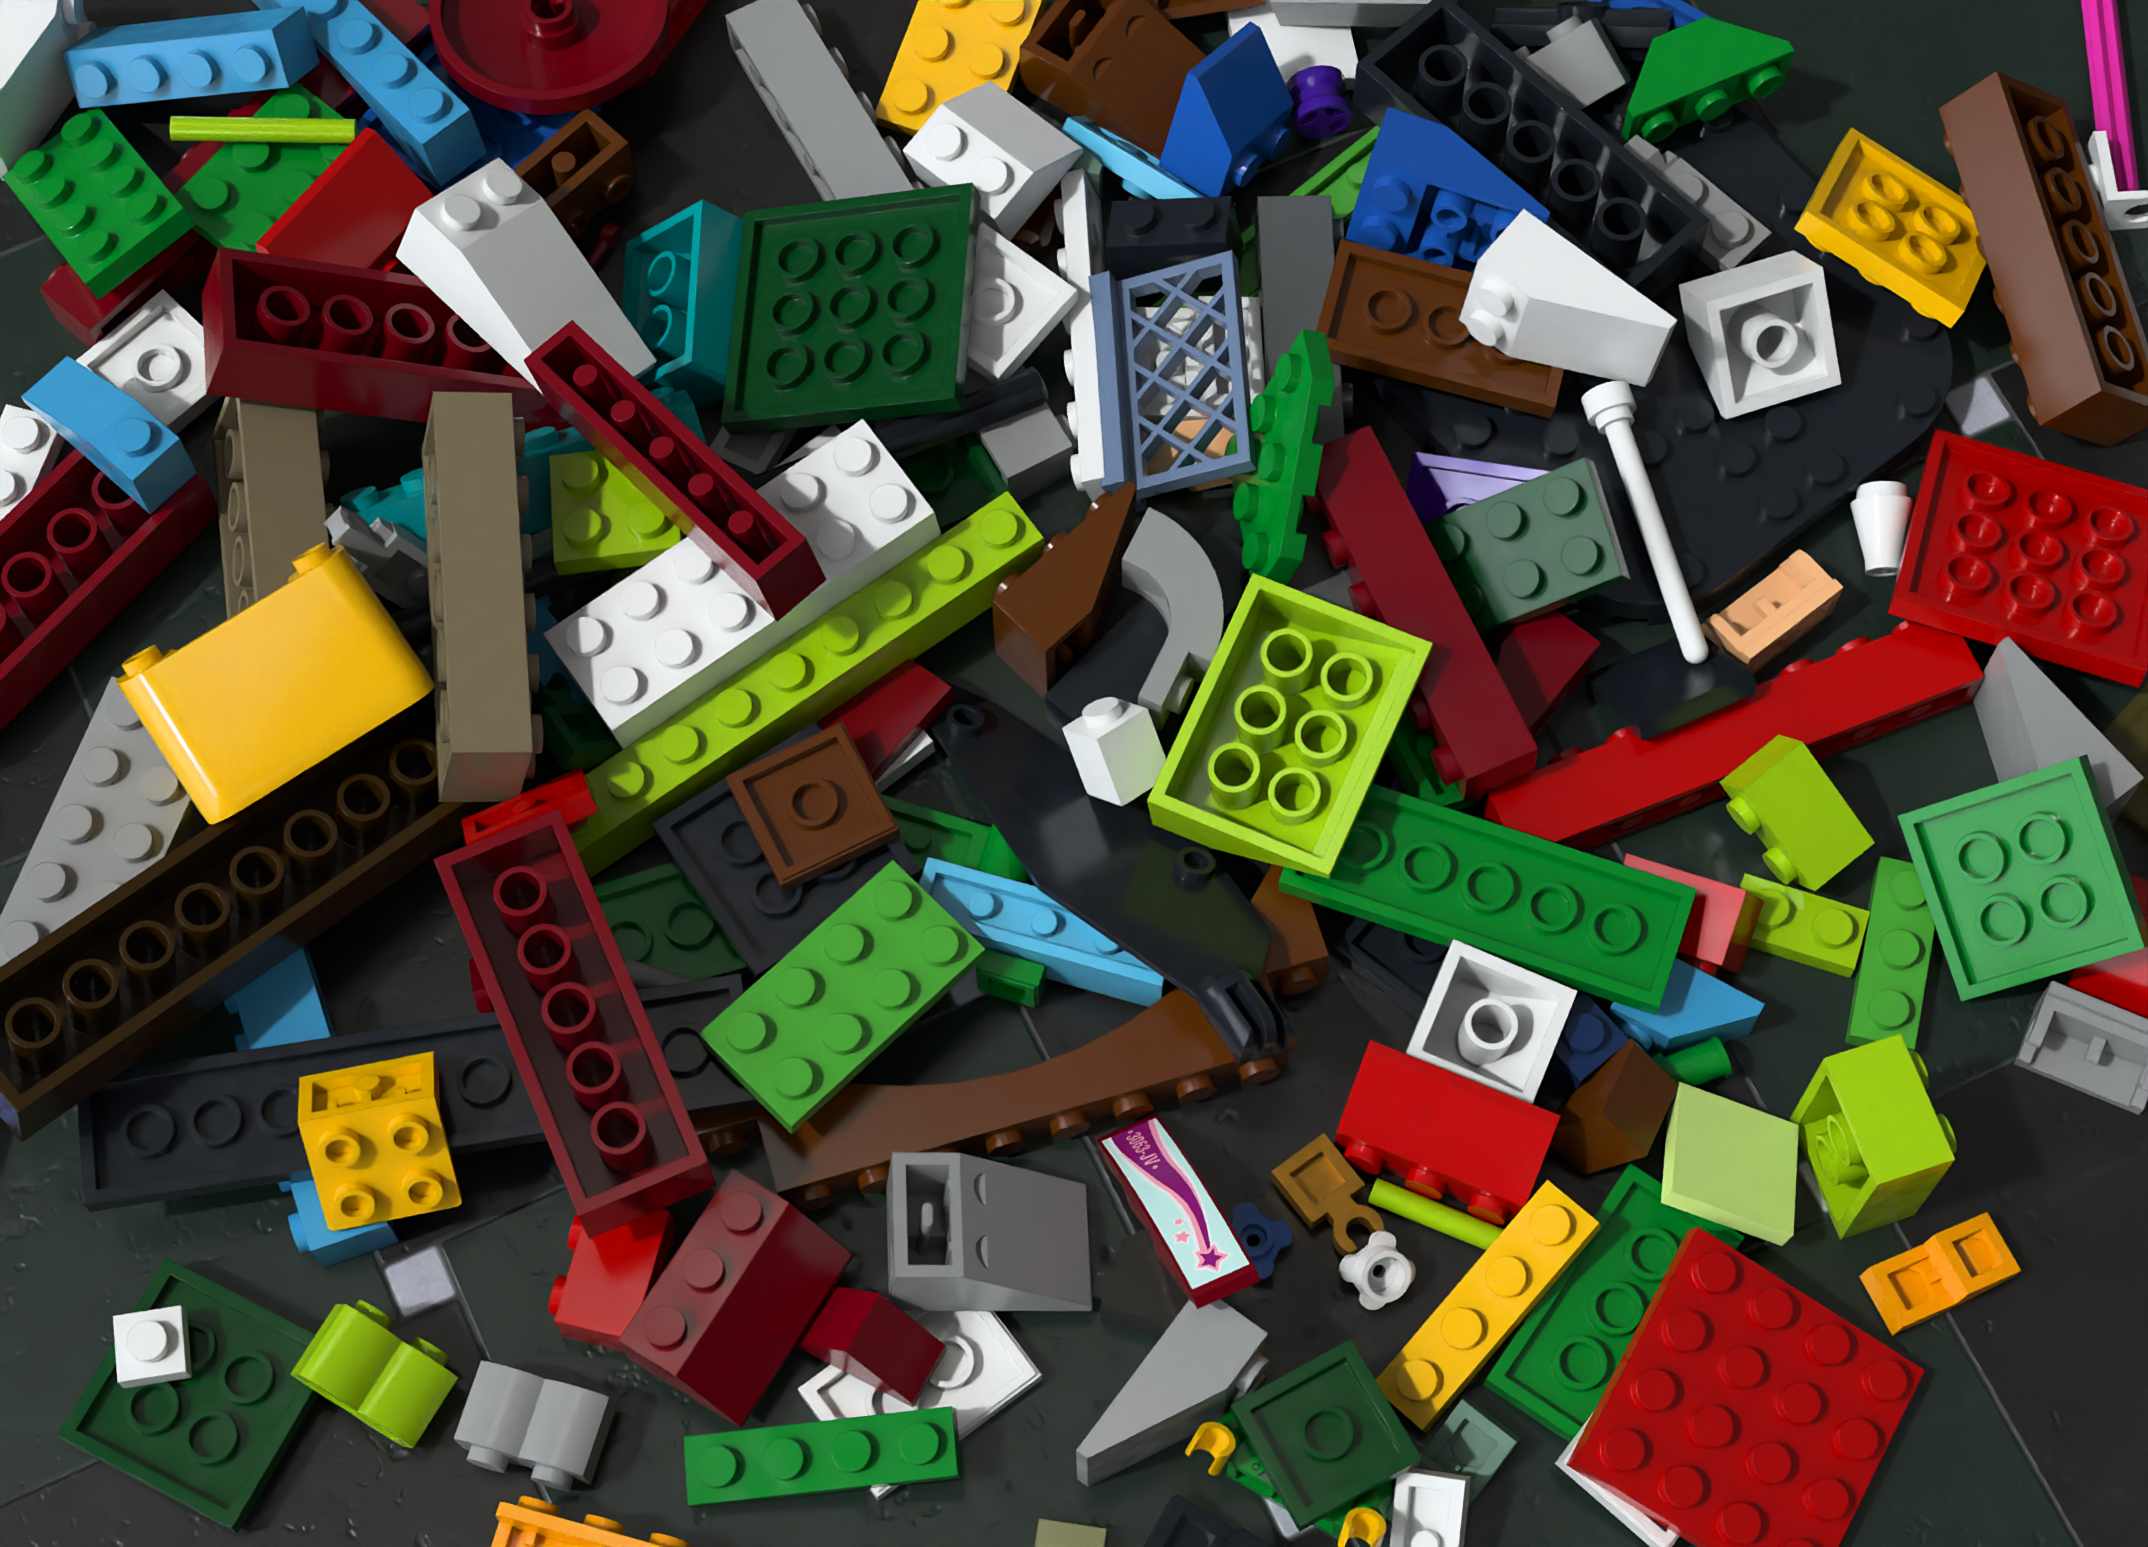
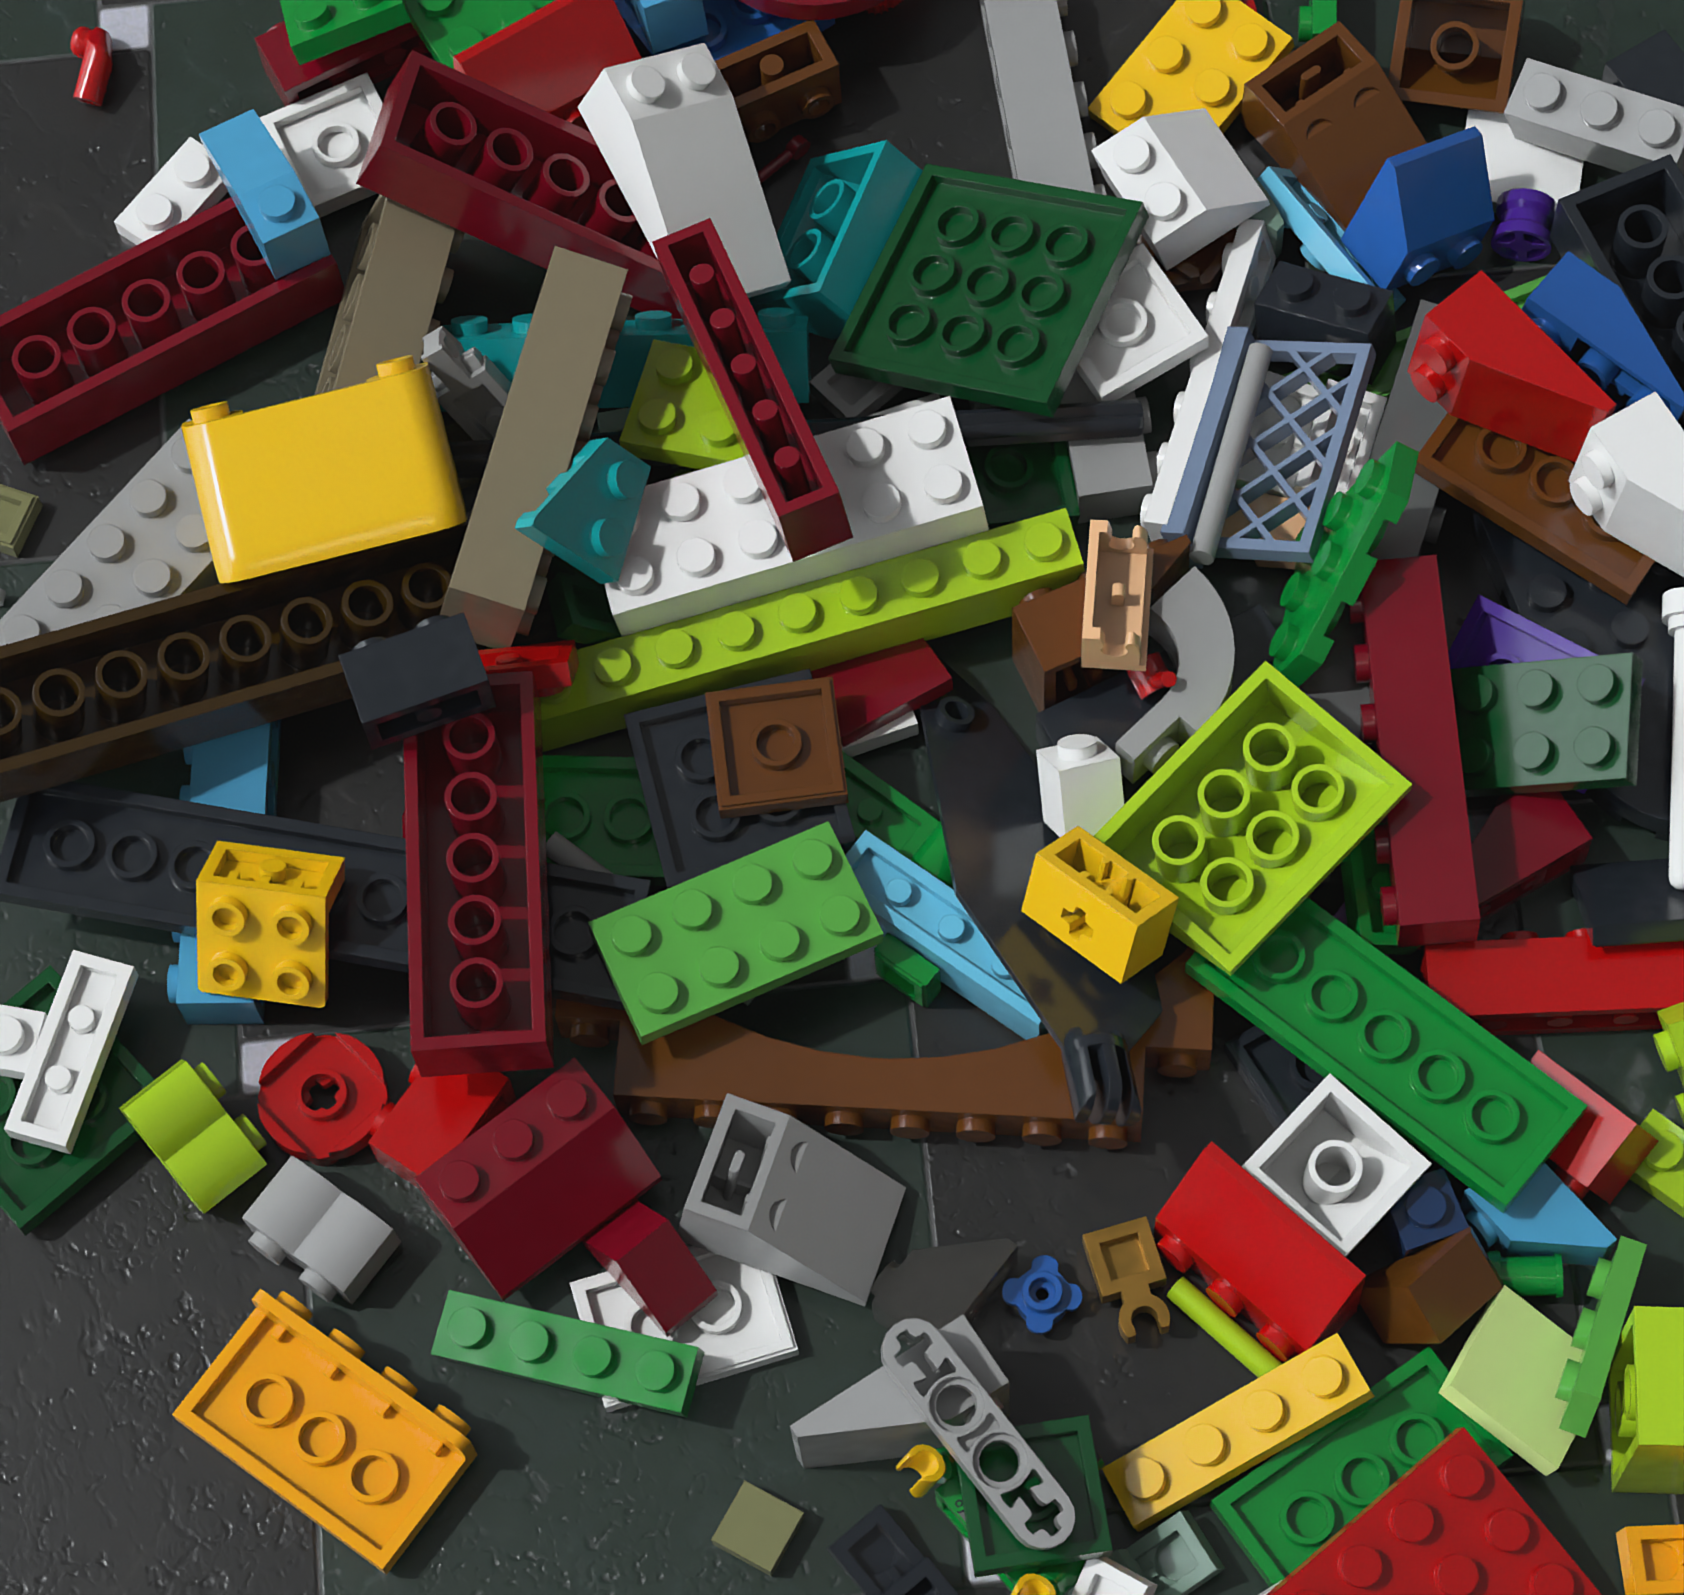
camera: 25 degrees right, 0 degrees up
slope [1096,1114,1260,1309] -> none
white plate [1339,1230,1416,1310] -> none
none -> white plate [4,950,139,1154]
none -> red plate [257,1032,391,1167]
none -> black brick [338,612,496,750]
none -> teal wing [515,437,651,584]
none -> light grey beam [880,1318,1075,1551]
none -> yellow brick [1021,826,1179,984]
none -> light nougat hinge [1081,520,1154,671]
none -> red hand [1126,652,1177,700]
none -> light grey bar [1189,343,1273,565]
none -> red slope [1407,270,1617,463]
none -> bright green plate [1555,1236,1647,1438]

